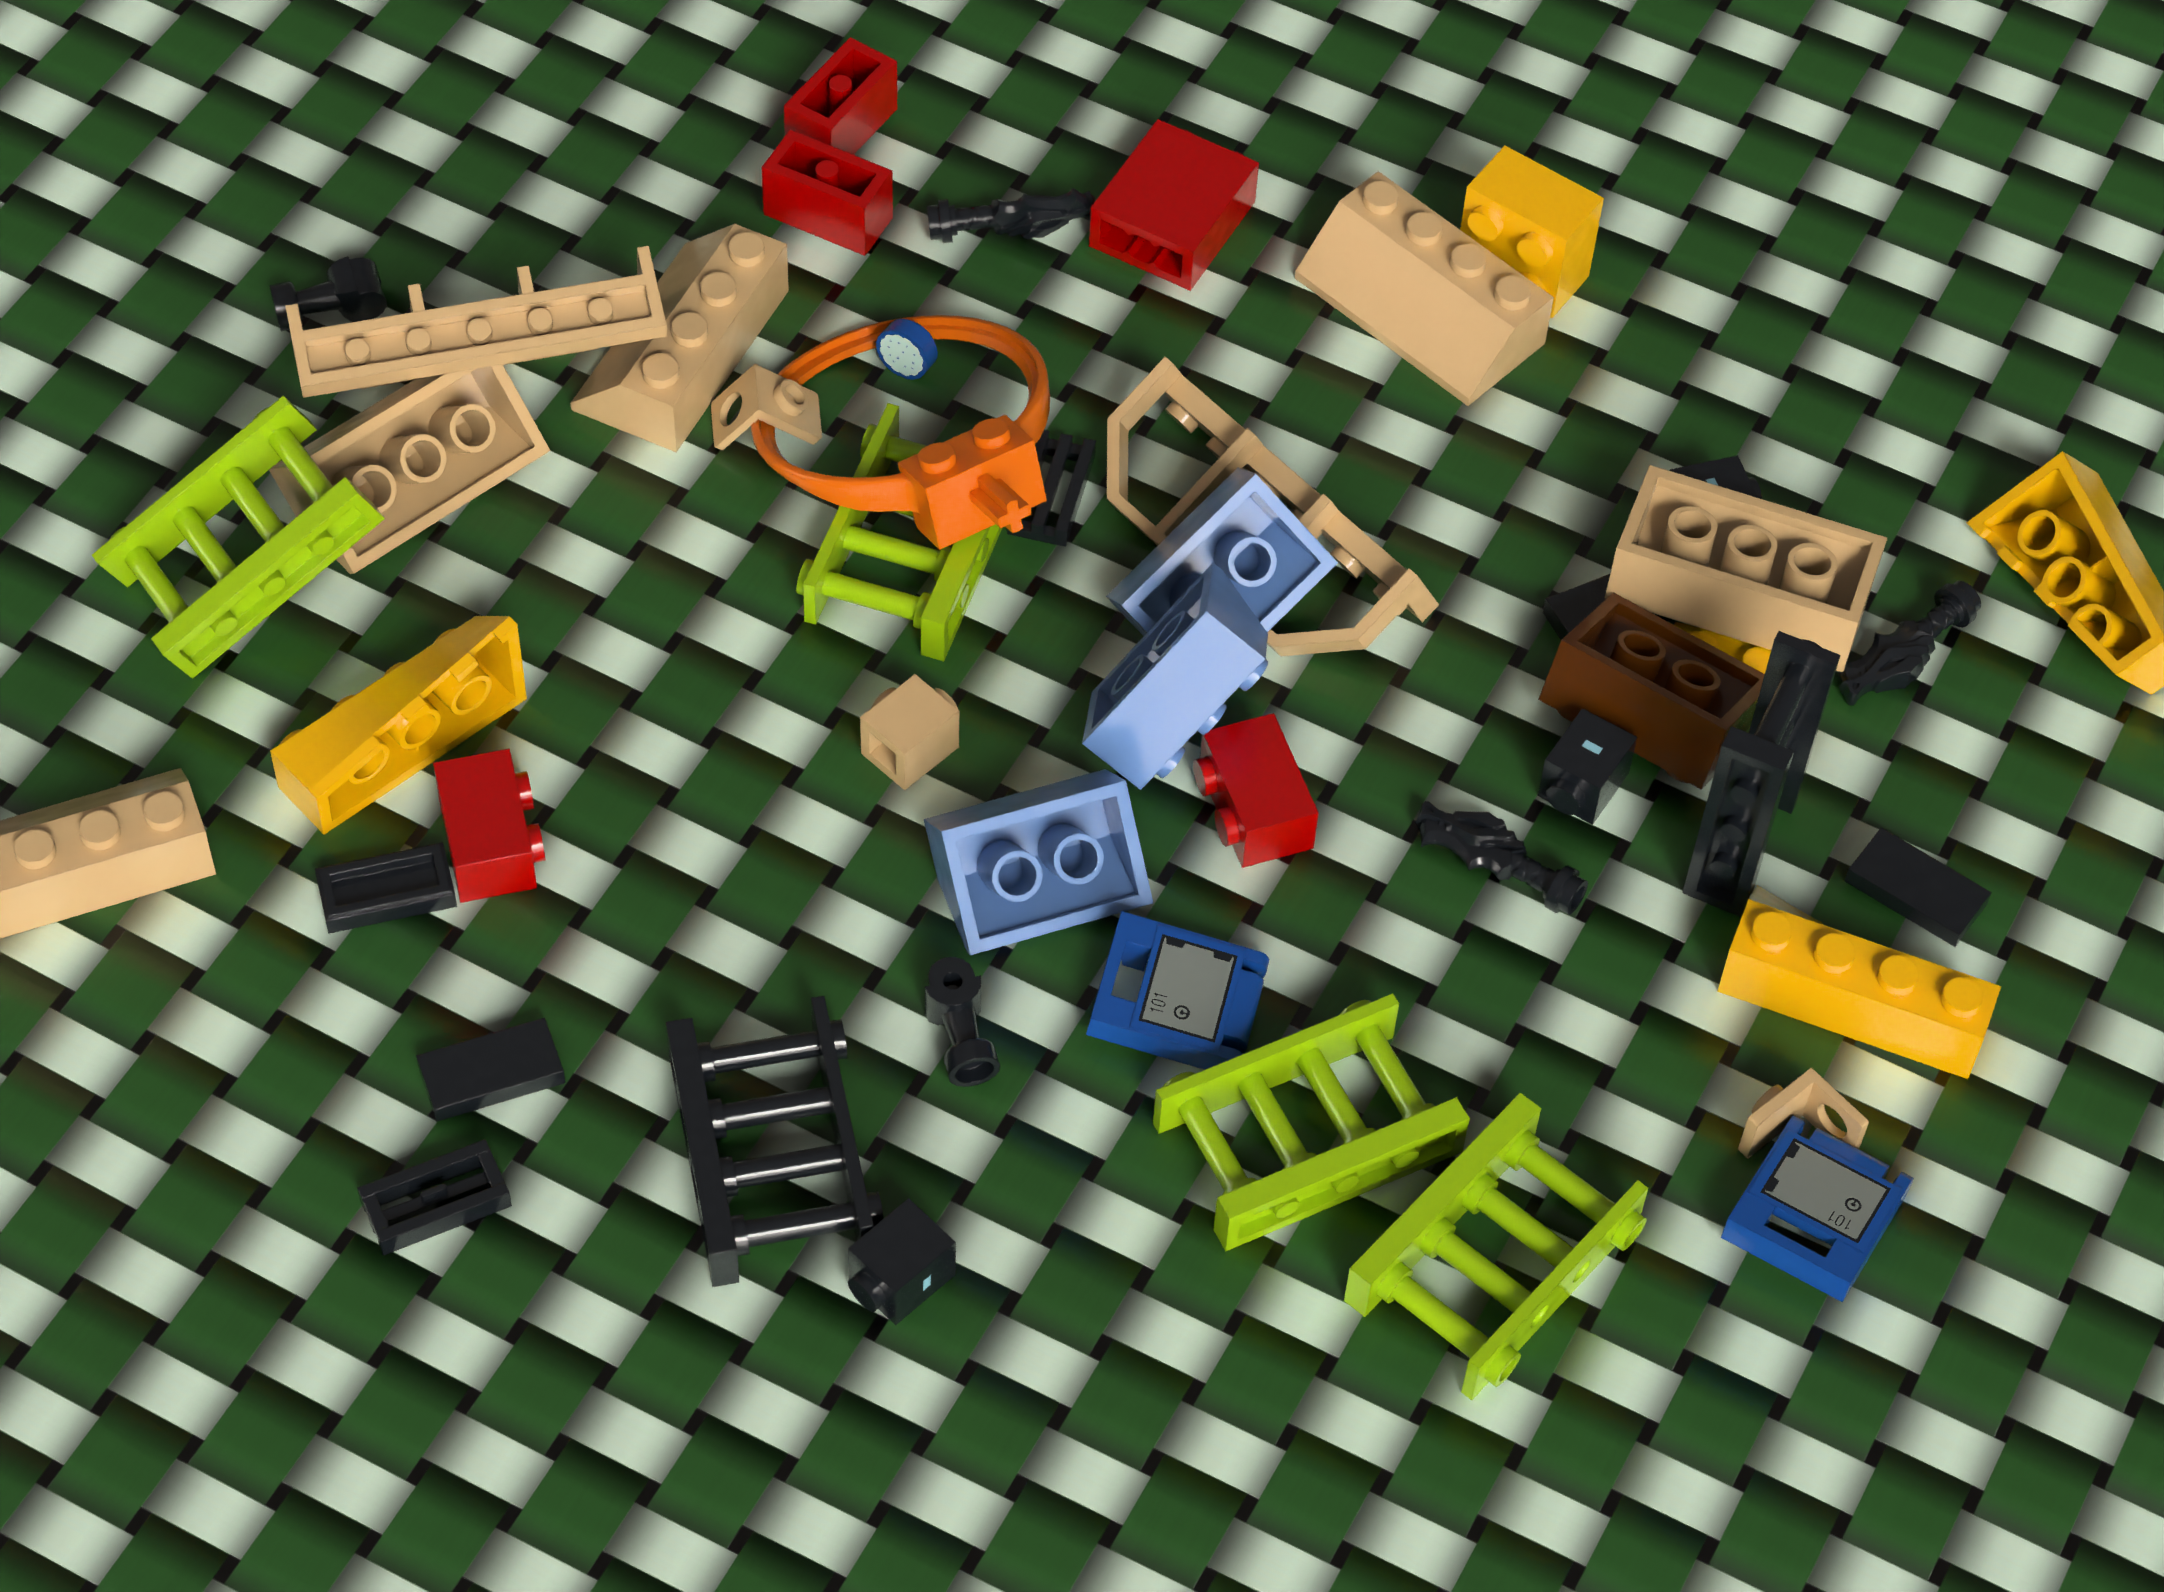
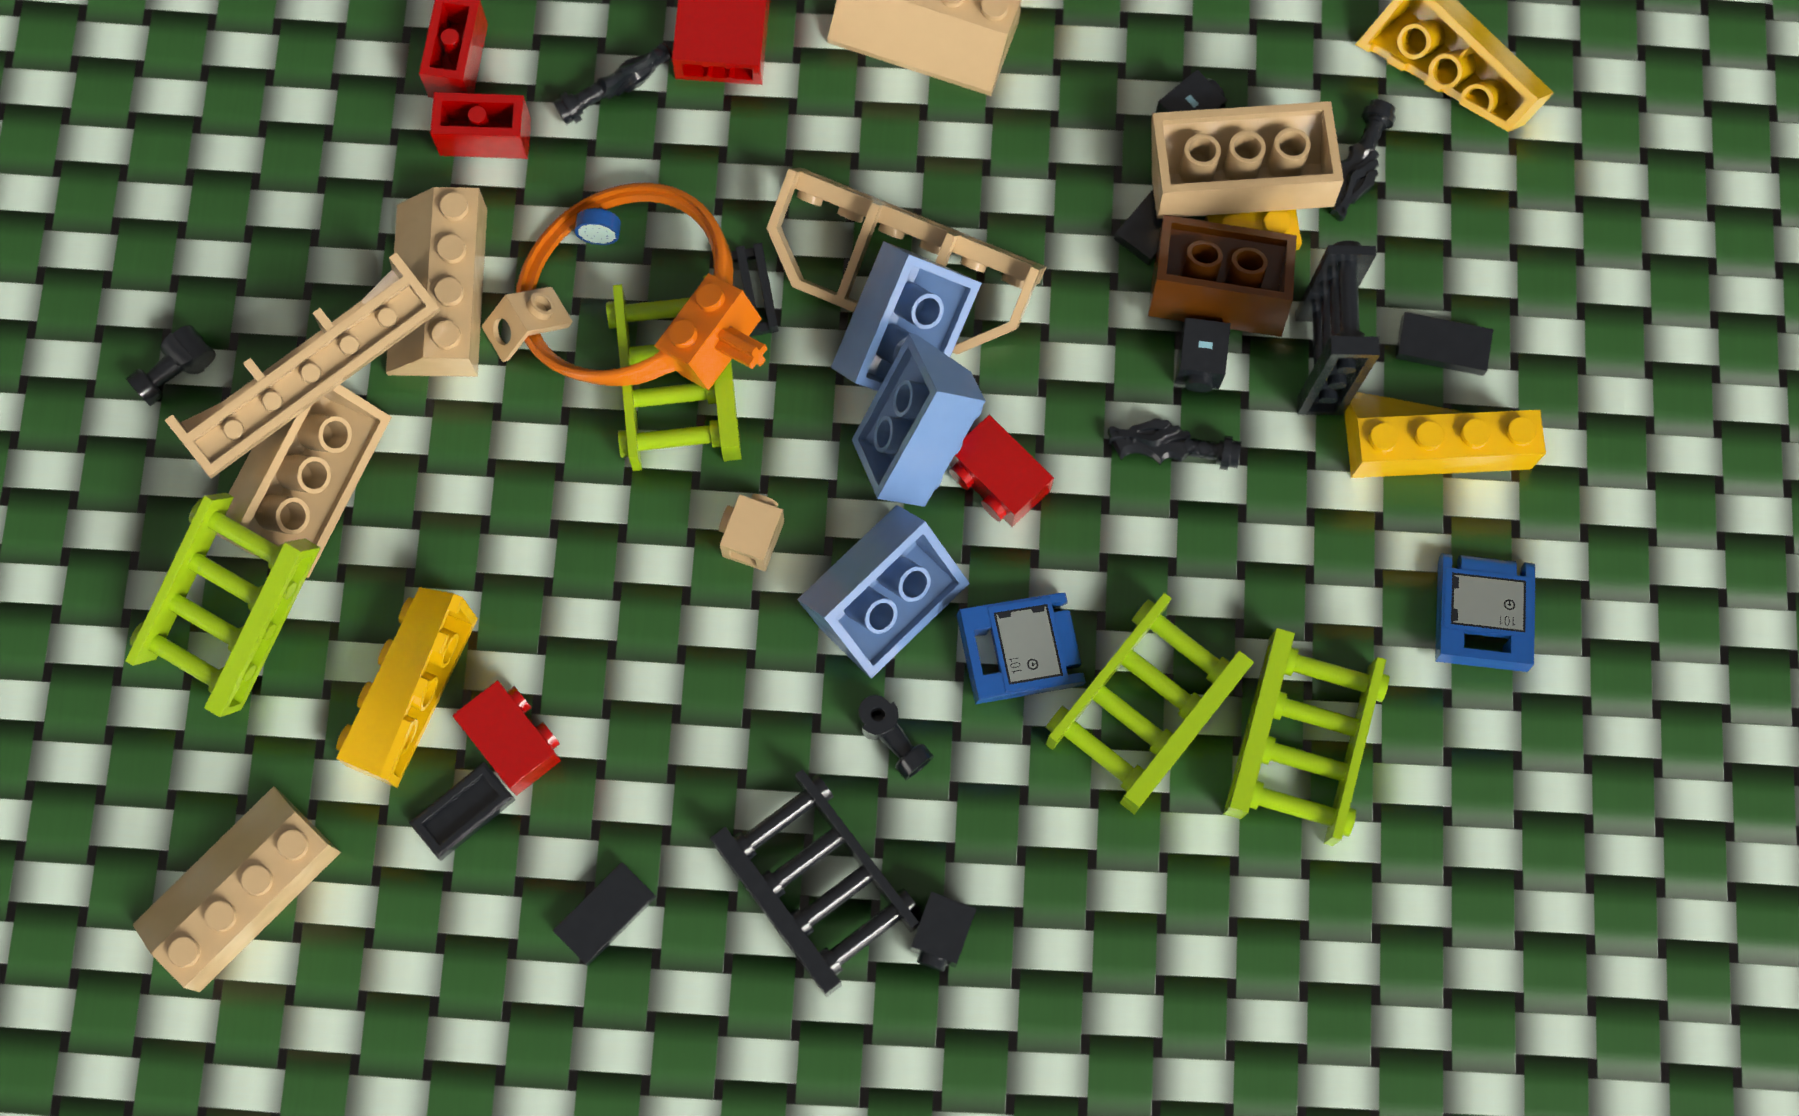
camera: 25 degrees left, 20 degrees up
black tile [357,1139,512,1256] -> none
tan bracket [1738,1068,1869,1158] -> none

